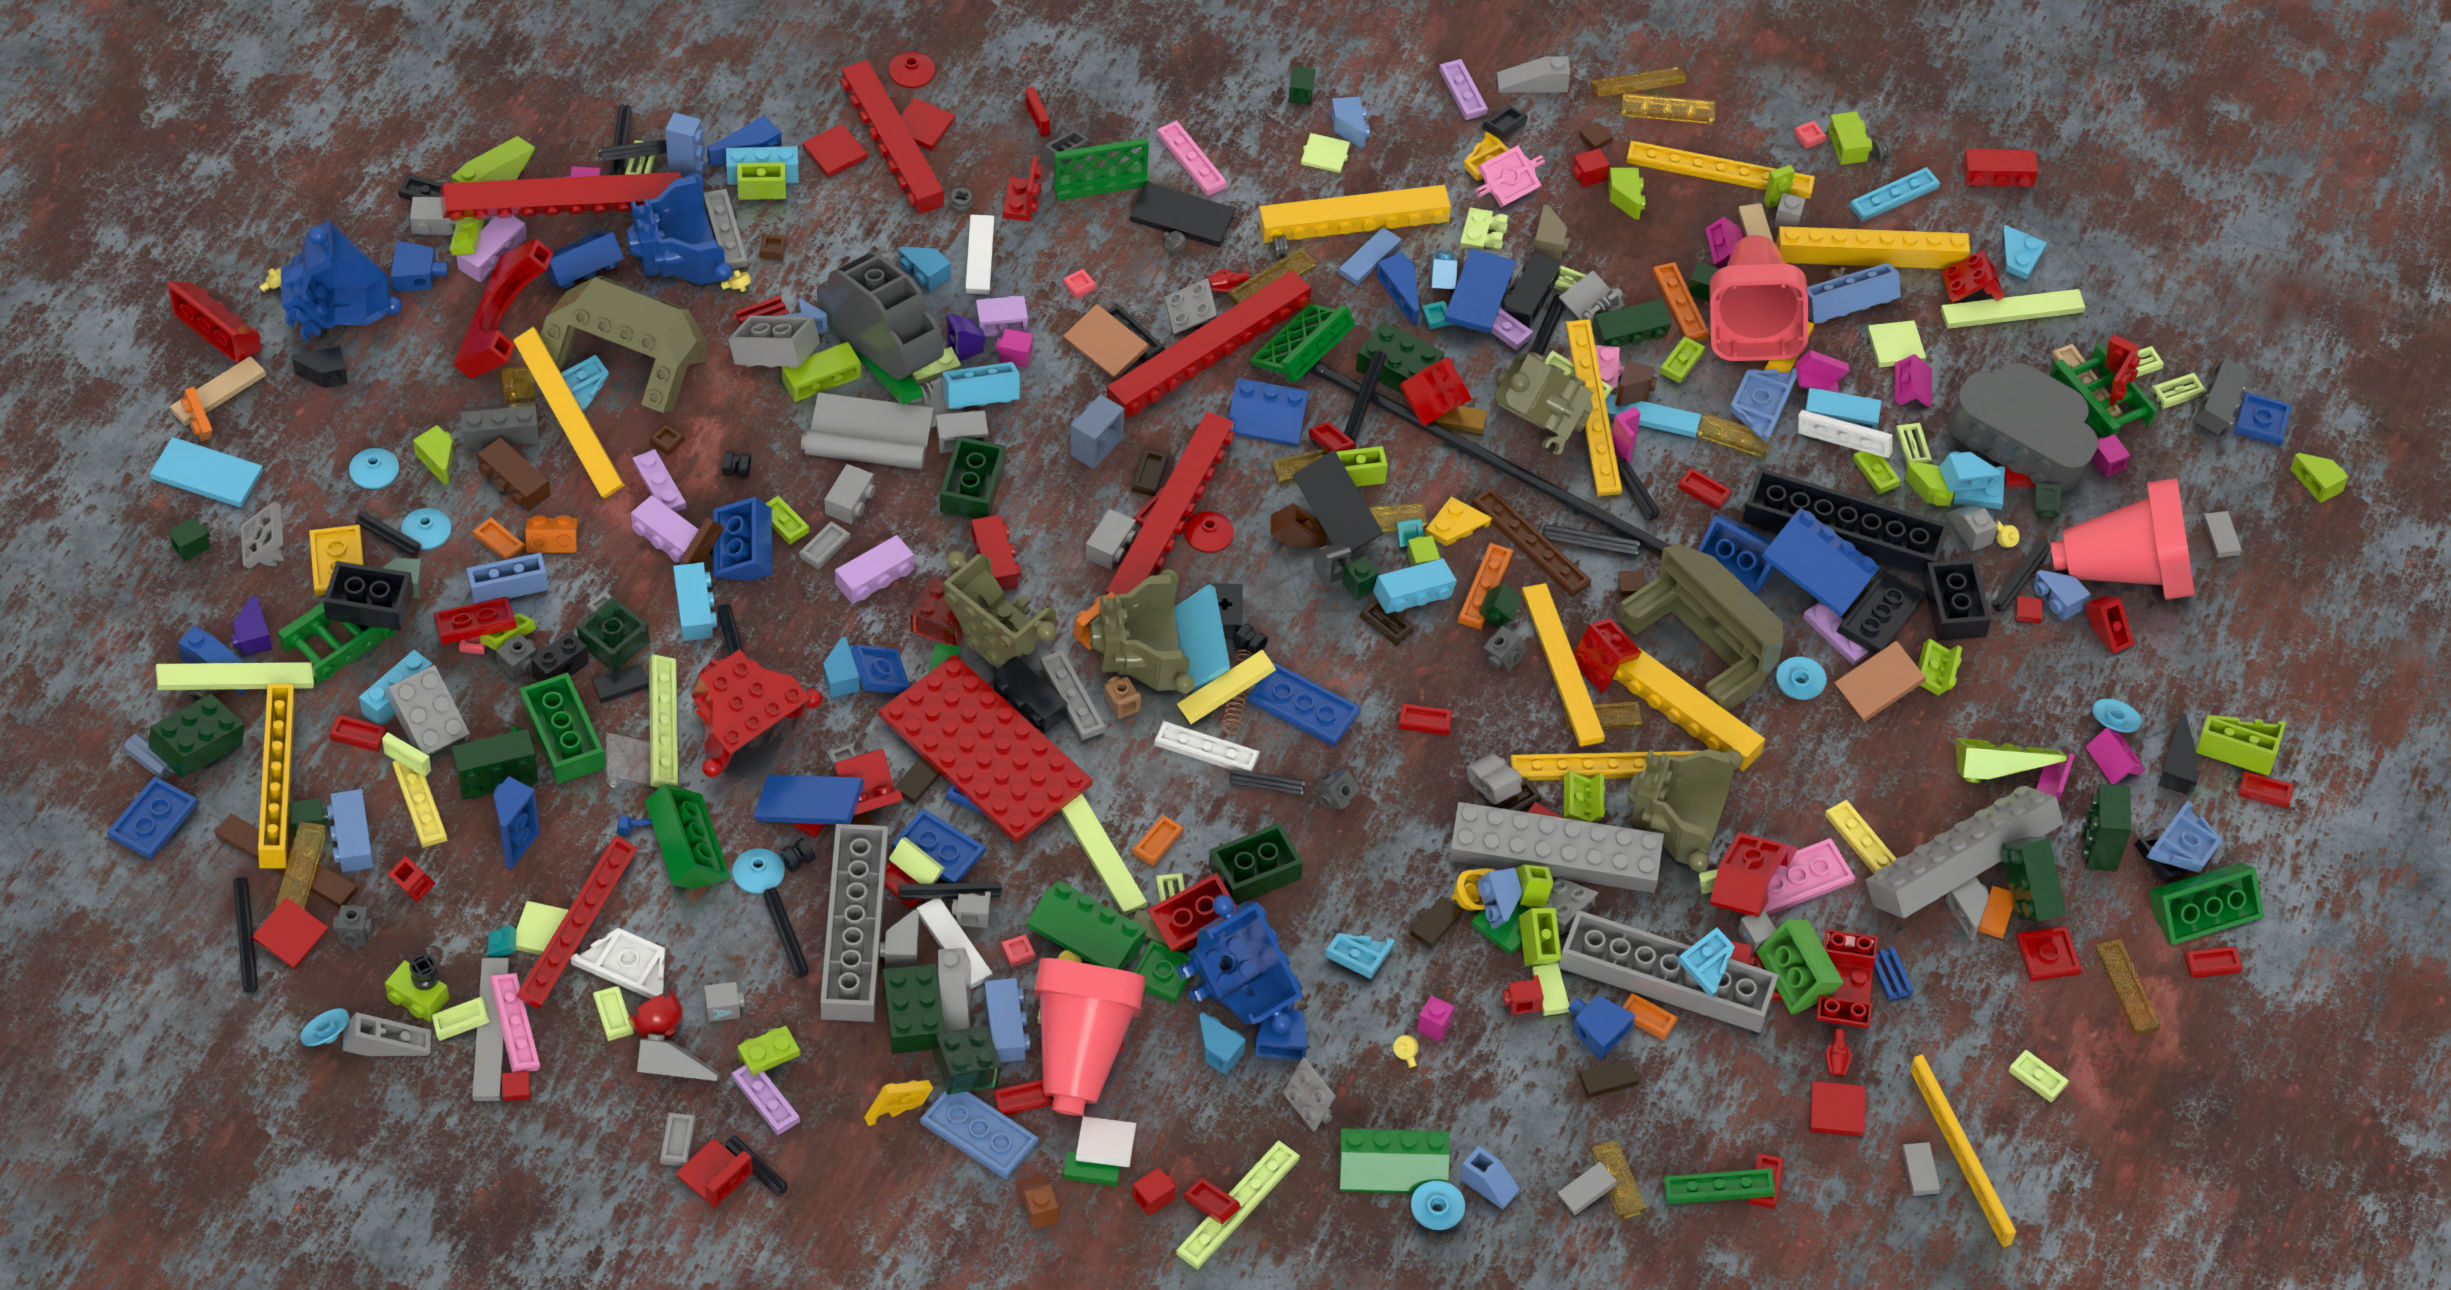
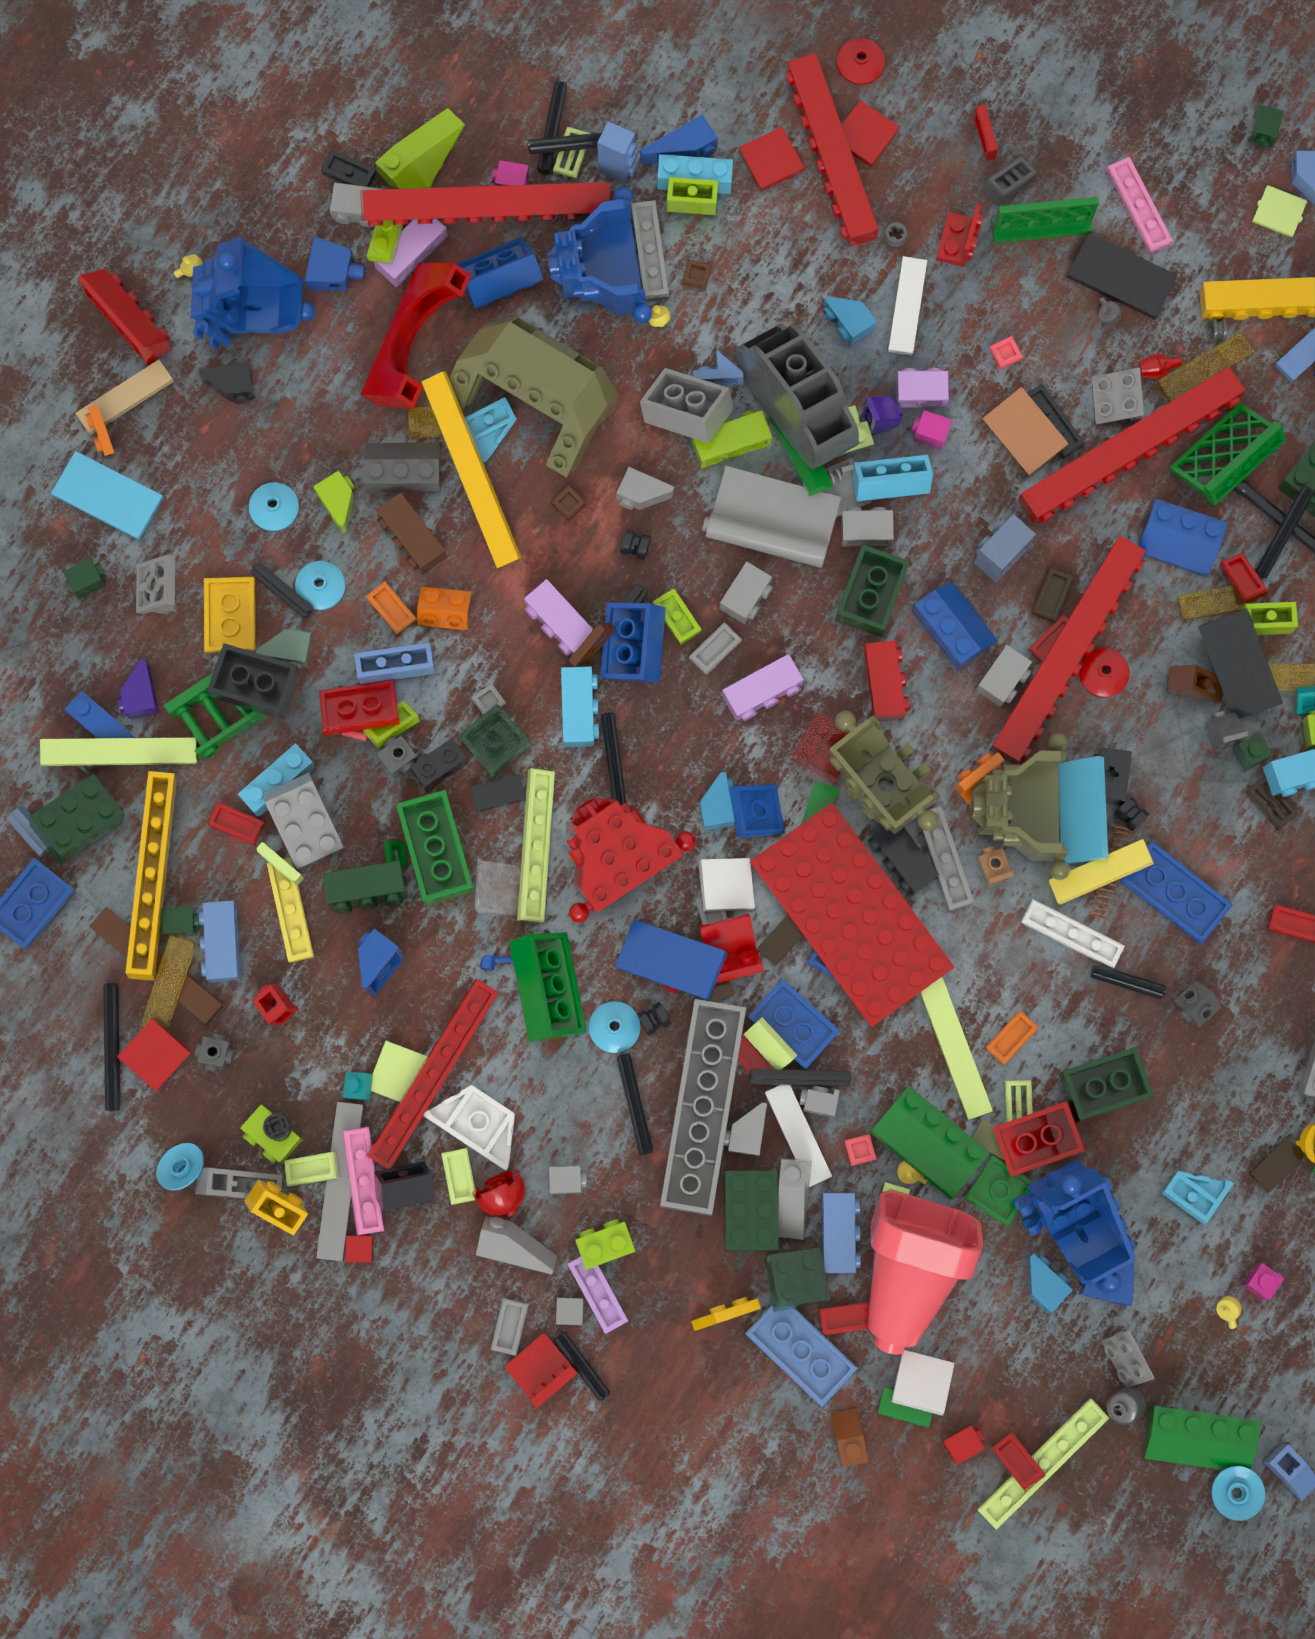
camera: 10 degrees right, 25 degrees up
lavender plate [632,449,686,512] -> none
red tile [735,295,789,325] -> none
none -> yellow brick [244,1179,308,1236]
none -> black brick [374,1161,434,1212]
none -> light grey tile [556,1298,583,1325]
none -> light grey slope [616,467,674,510]
none -> white tile [699,858,755,912]
none -> blue slope [912,582,998,671]
none -> flat silver head [1107,1387,1147,1425]

